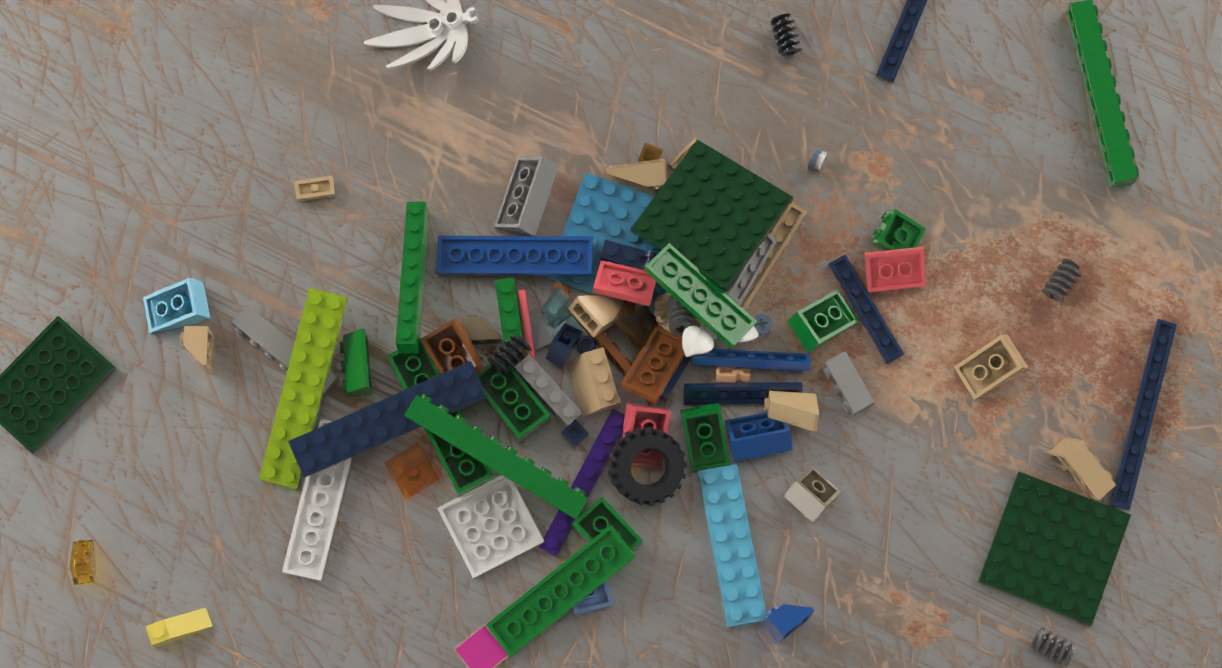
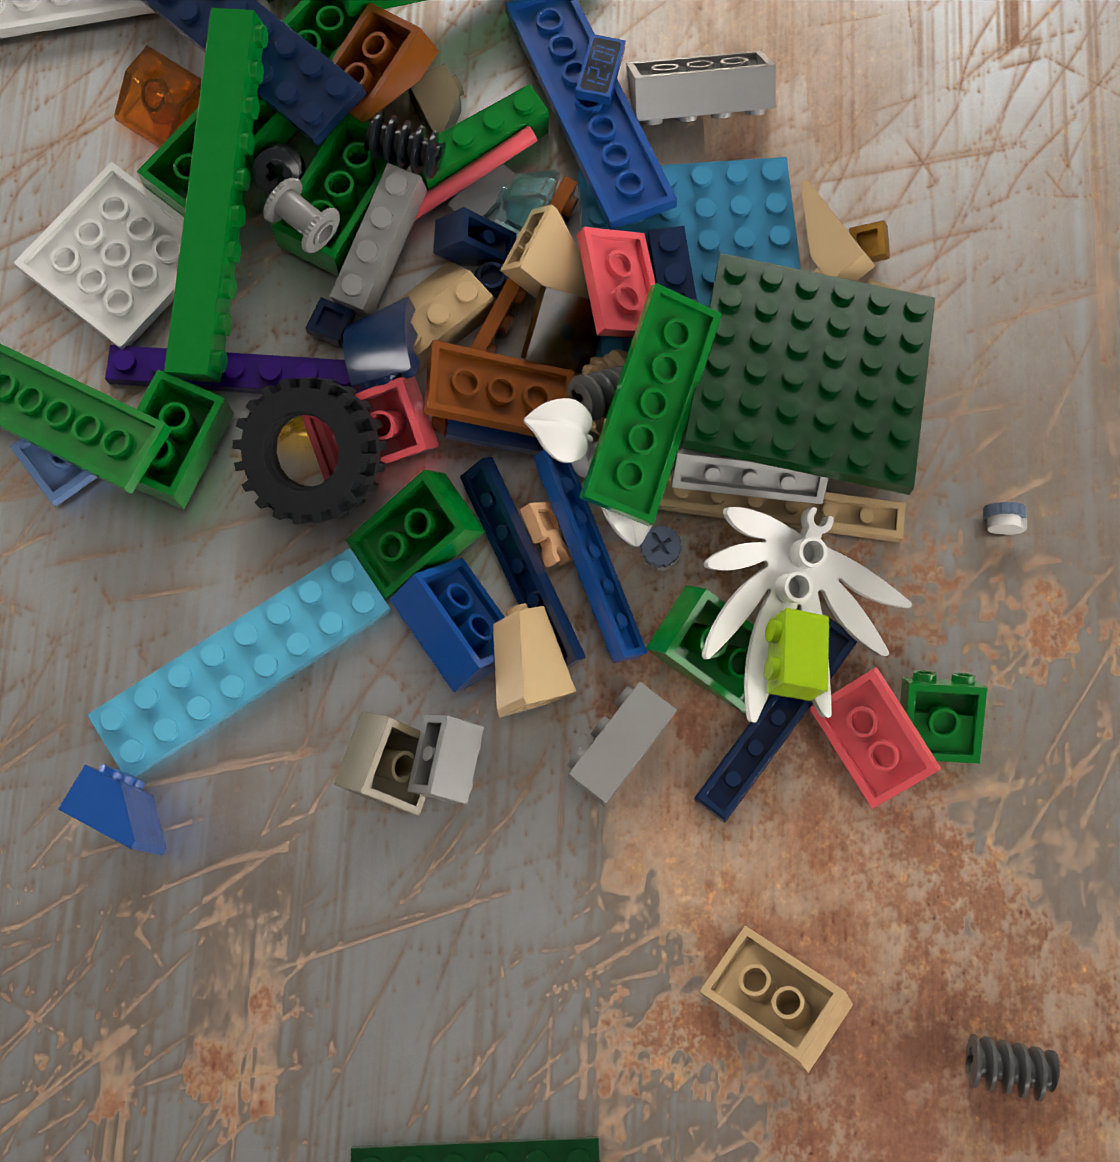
camera: 65 degrees right, 0 degrees up
none -> black piece [252,144,305,195]
none -> light grey hose [264,178,340,253]
none -> dark blue slope [343,296,420,391]
none -> light grey brick [407,715,484,804]
none -> tile [575,34,626,105]
none -> white plant [702,507,912,723]
none -> lime brick [764,608,829,701]

